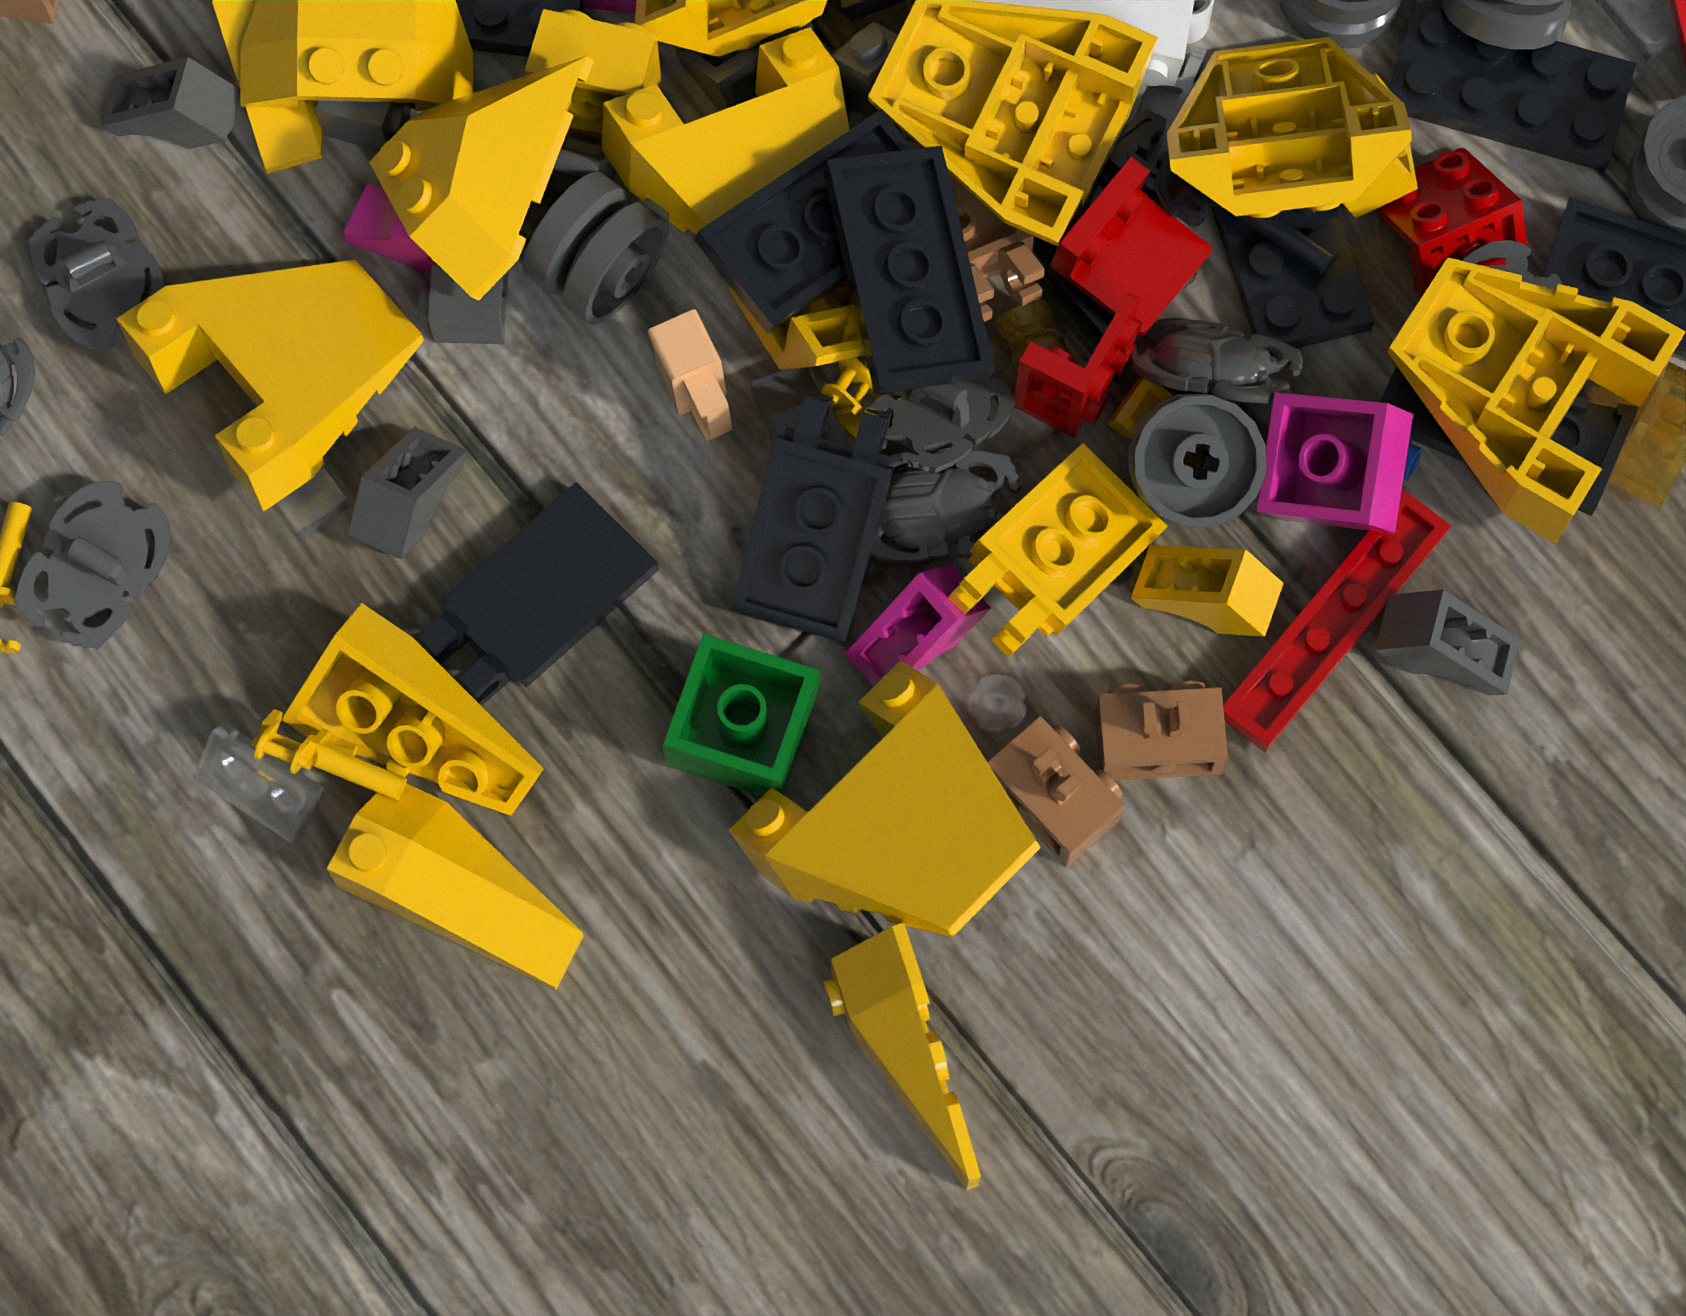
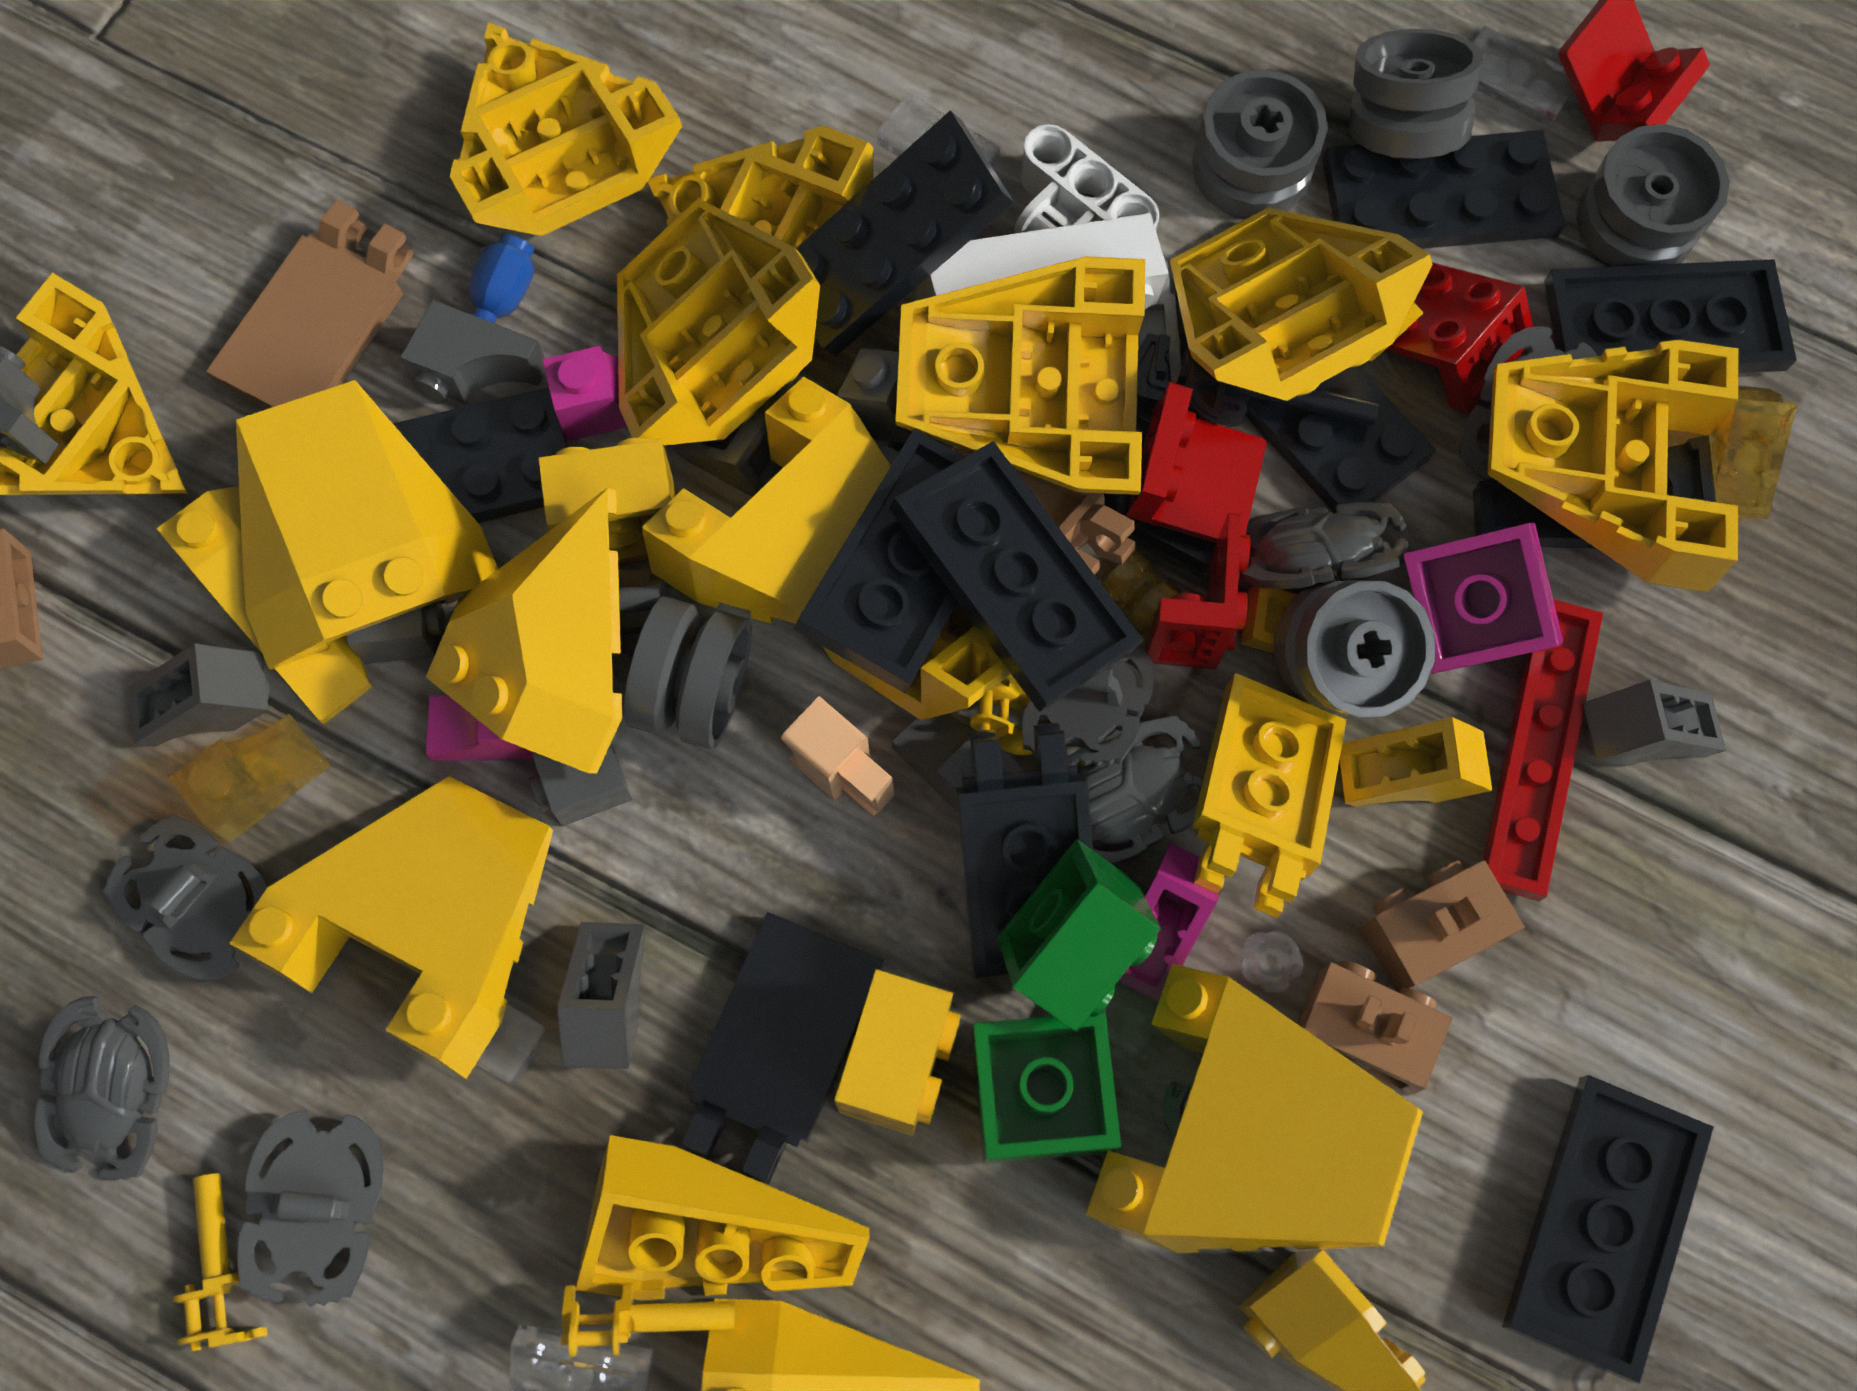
camera: 25 degrees left, 0 degrees up
none -> clear yellow arch [168,714,332,843]
none -> yellow brick [835,969,961,1136]
none -> green brick [997,839,1161,1032]
none -> black plate [1502,1075,1714,1383]

